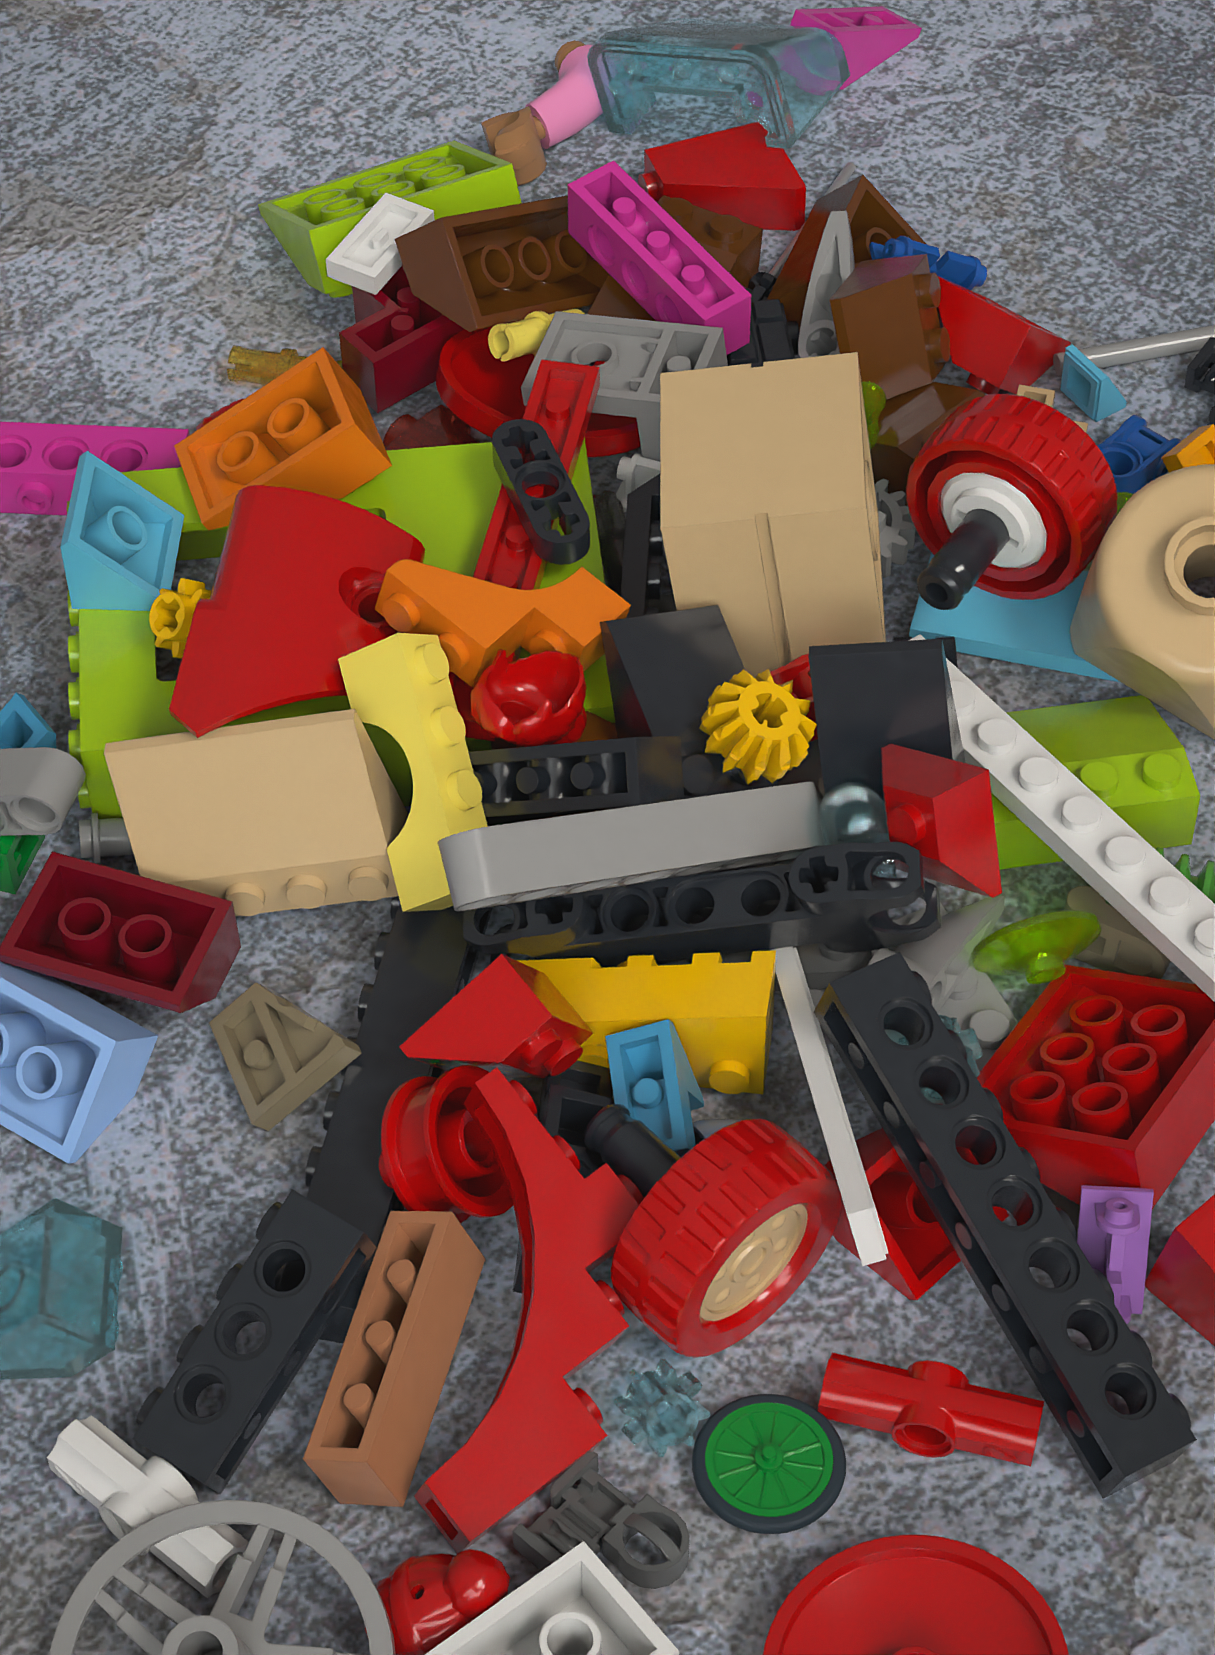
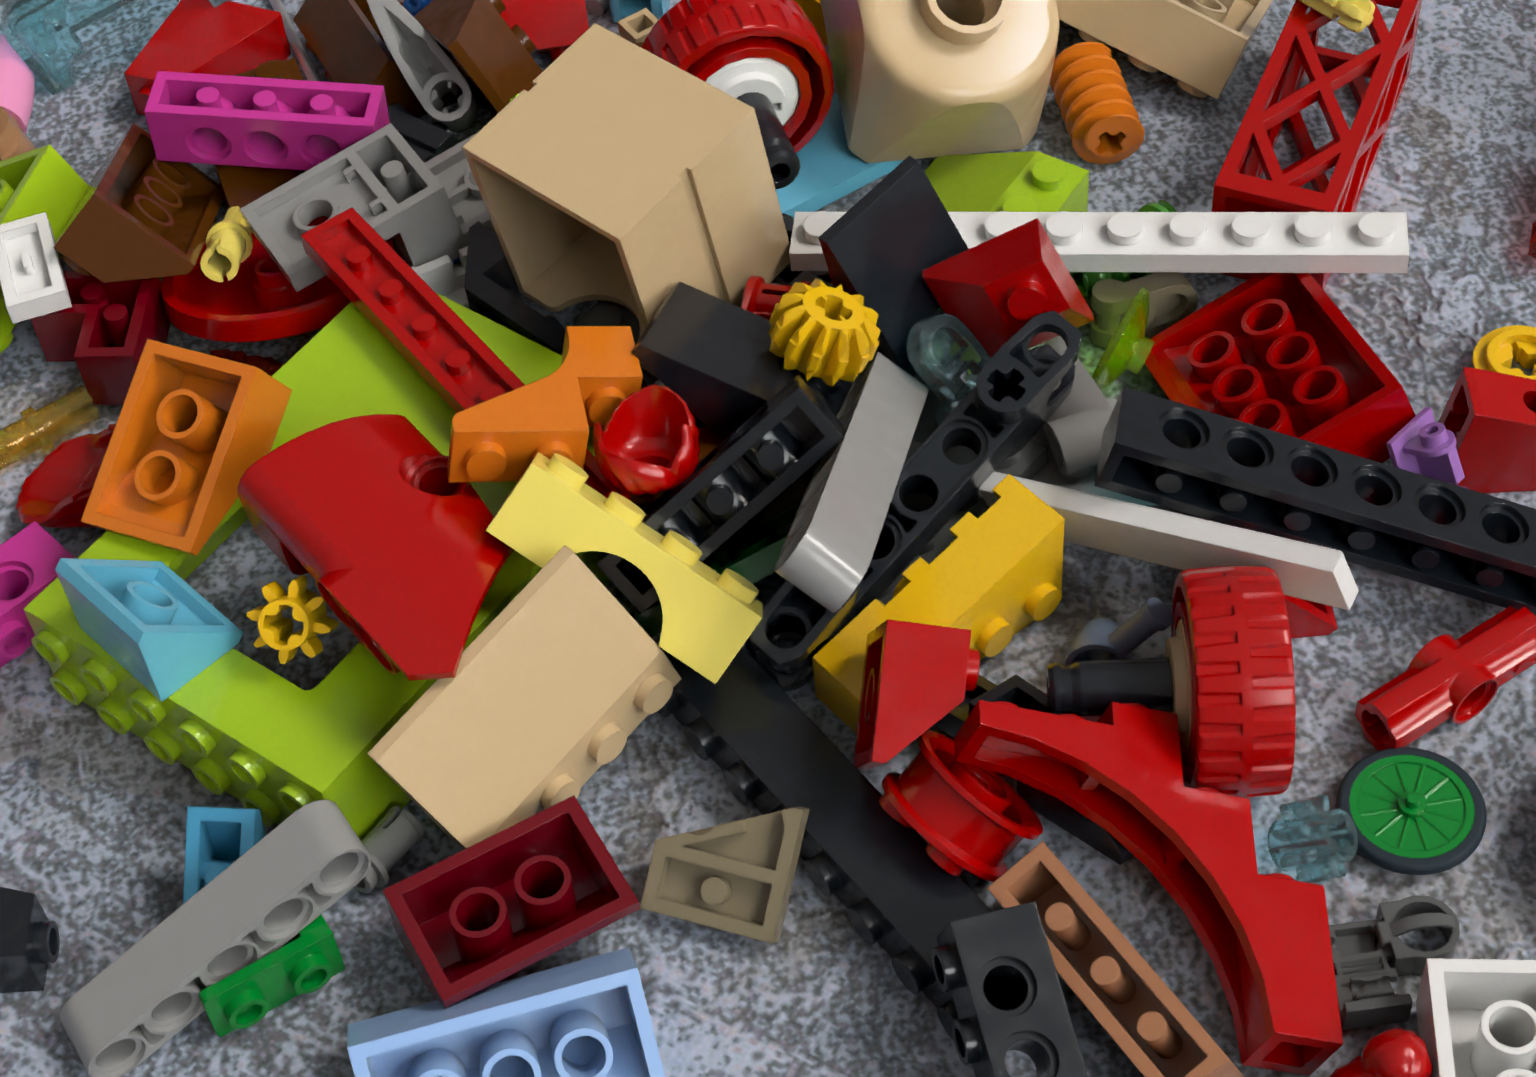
camera: 45 degrees left, 0 degrees up
black beam [492,419,590,565] -> none
dark azure slope [605,1019,704,1157] -> none

